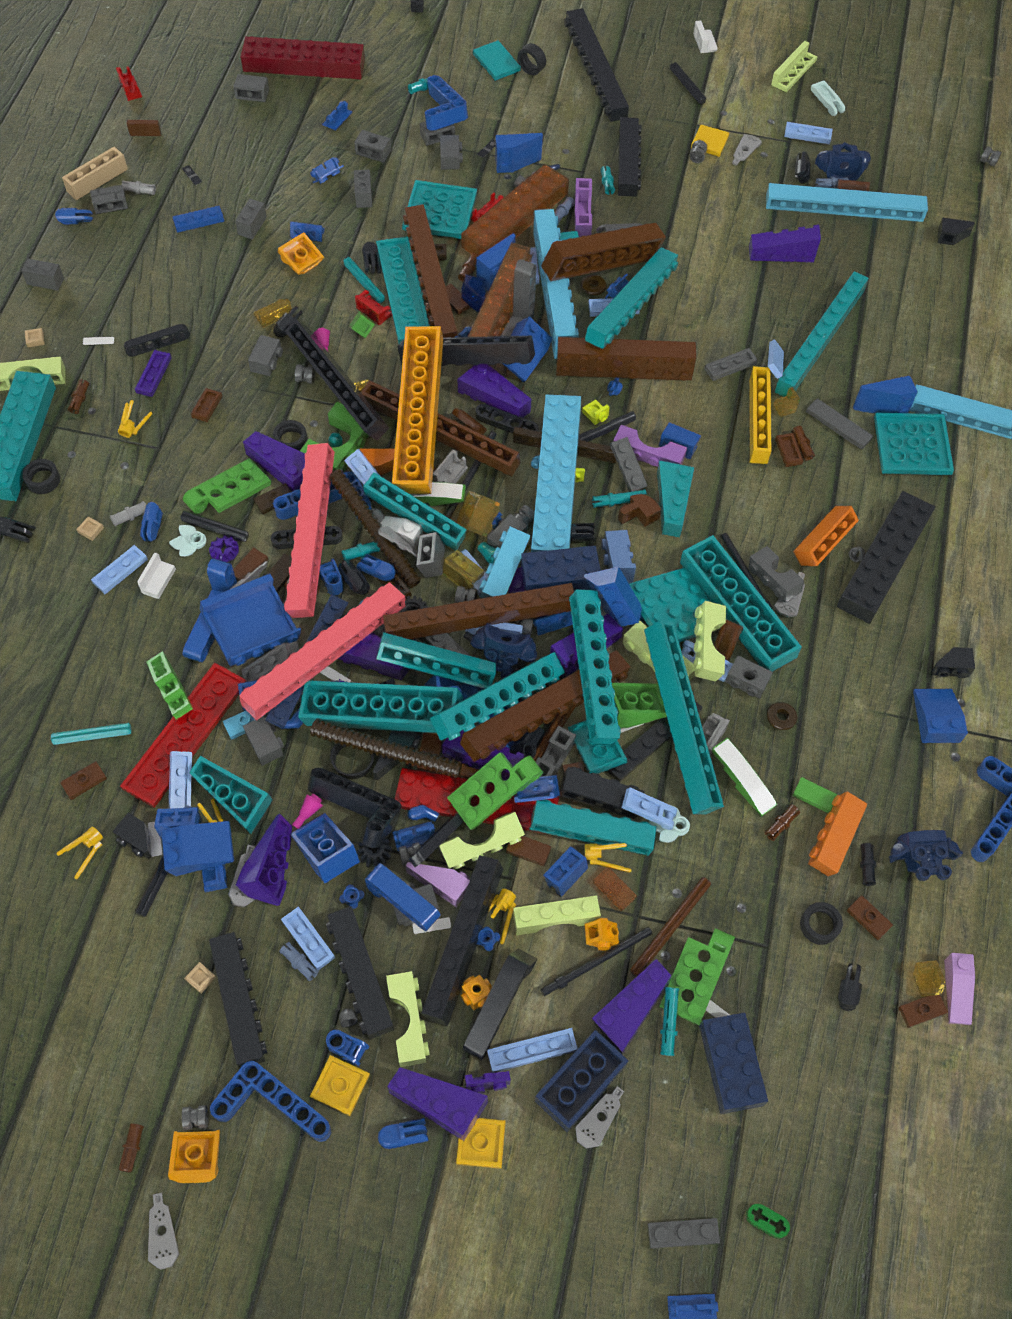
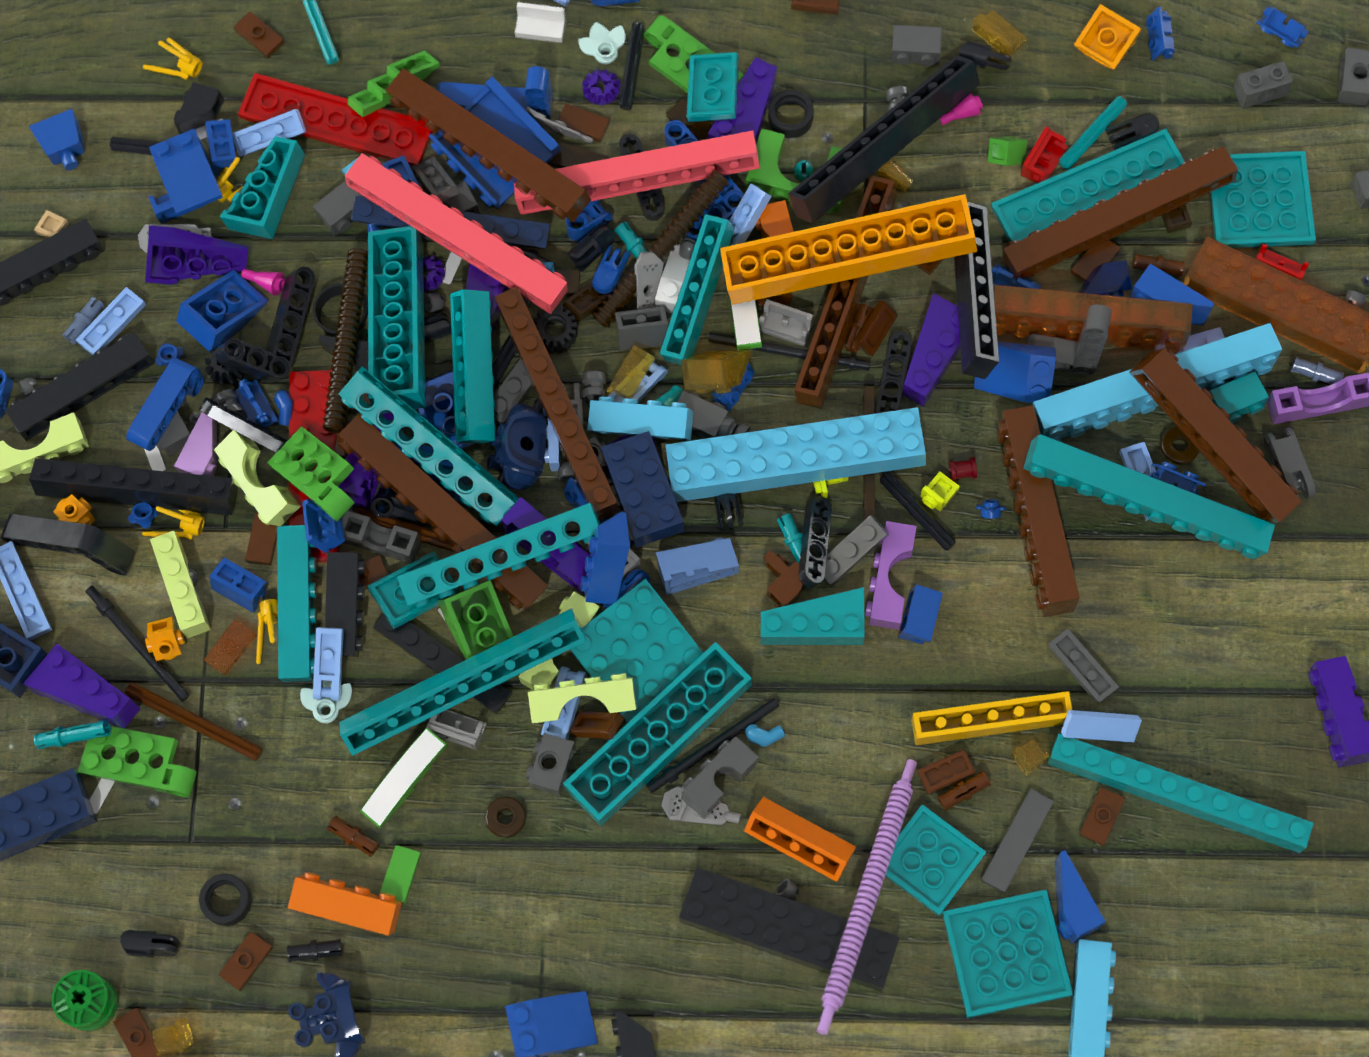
camera: 85 degrees right, 10 degrees up
none -> blue torso [29,109,85,170]
none -> green wheel [52,970,118,1032]
none -> reddish brown brick [386,68,591,222]
none -> teal tile [687,52,739,122]
none -> dark azure arm [745,724,785,747]
none -> black beam [798,496,832,588]
none -> lavender hose [817,759,917,1035]
none -> teal plate [885,805,986,917]
none -> dark red bush [948,457,977,482]
none -> reddish brown plate [1079,787,1125,846]

